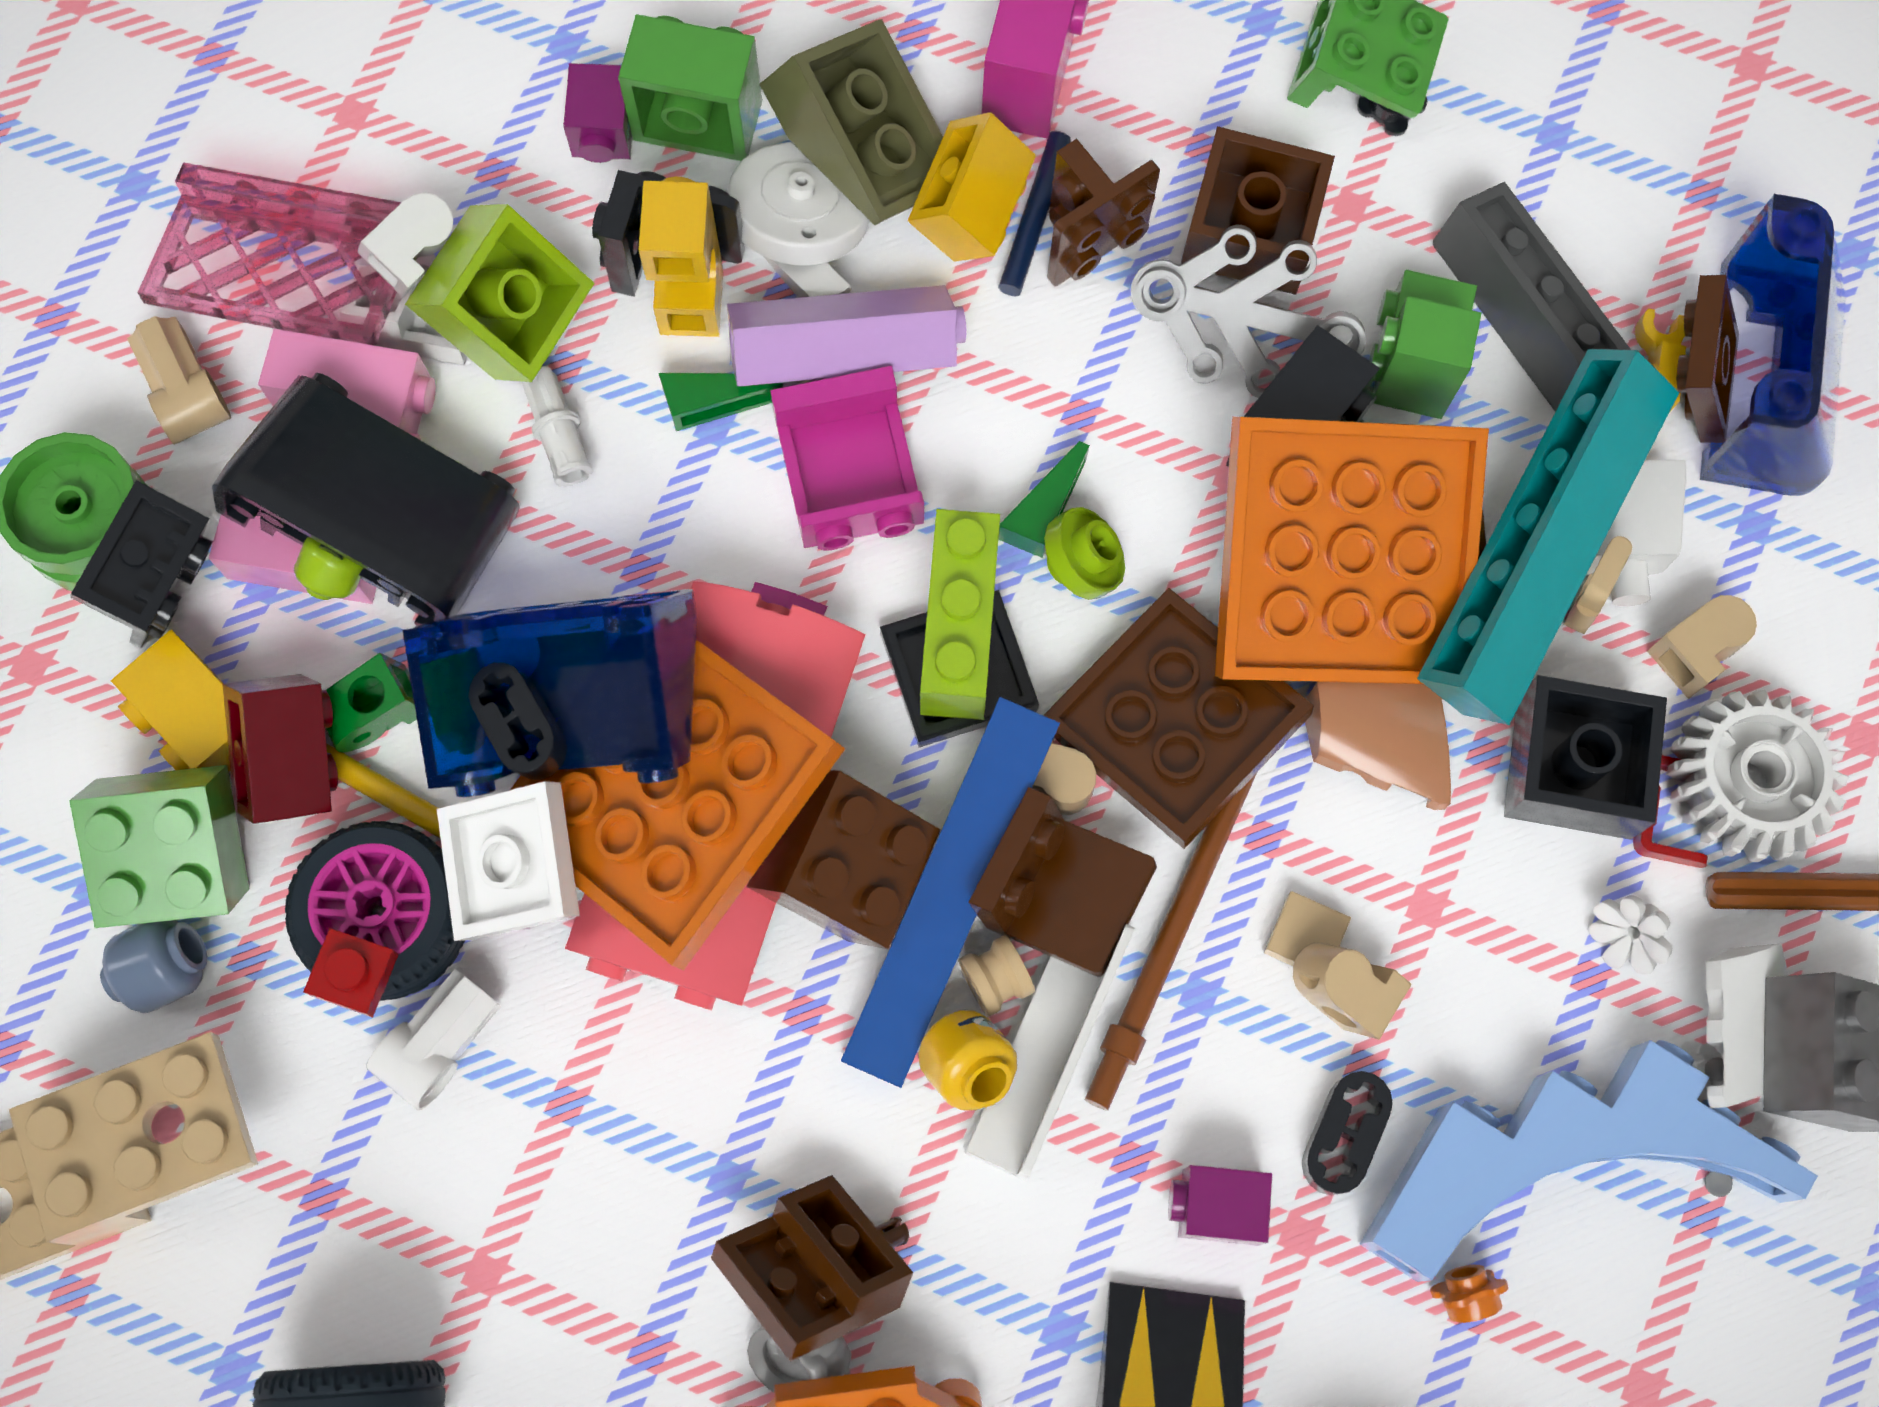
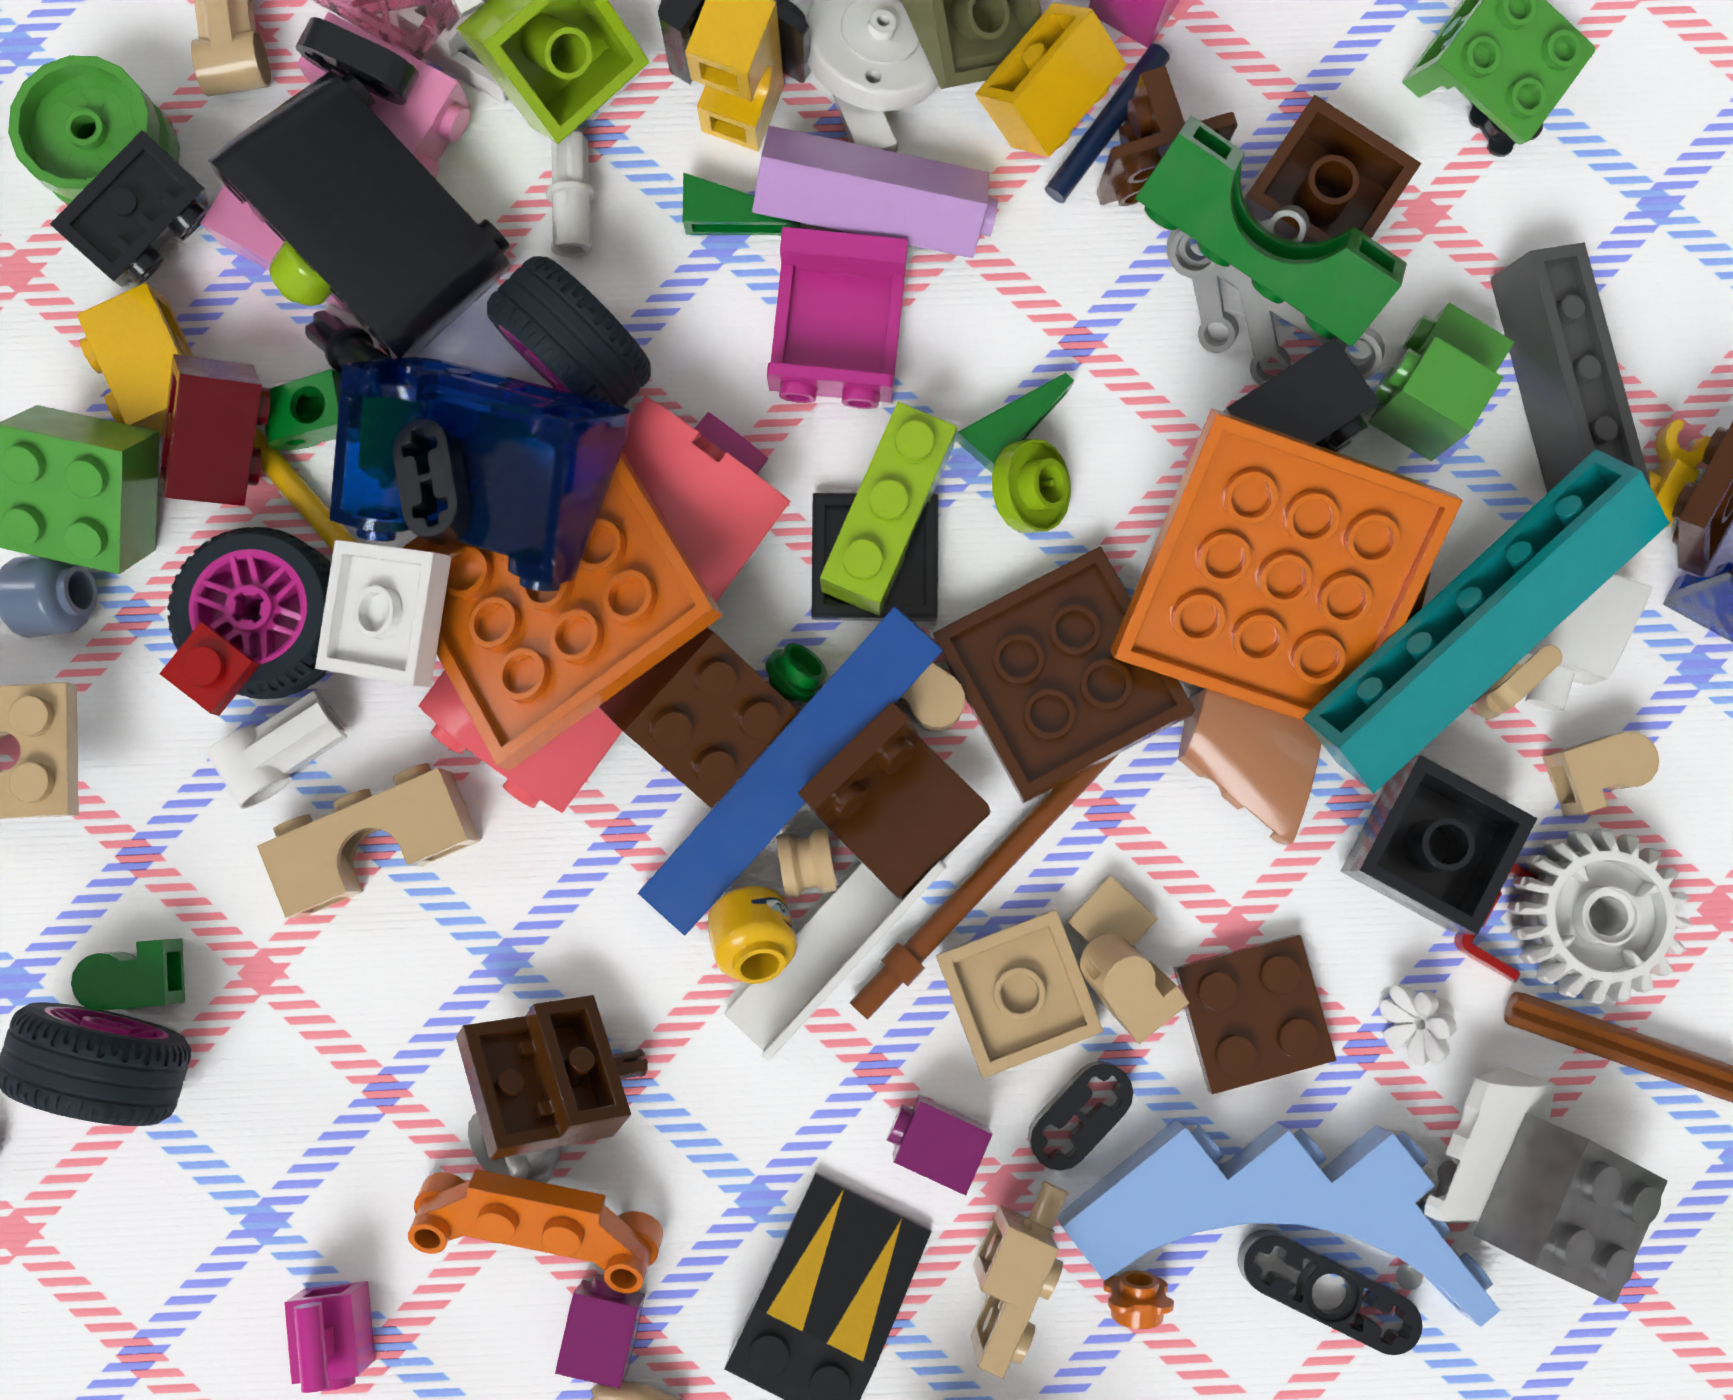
camera: 20 degrees right, 10 degrees up
none -> green leg [71,938,185,1011]
none -> tan arch [257,763,480,918]
none -> black beam [295,17,419,105]
none -> black axle [305,310,397,393]
none -> black wheel [487,256,651,422]
none -> green plate [765,643,827,702]
none -> tan plate [935,909,1104,1079]
none -> tan plate [970,1180,1069,1379]
none -> green arch [1135,115,1407,347]
none -> reddish brown plate [1173,934,1337,1095]
none -> black beam [1237,1230,1423,1355]

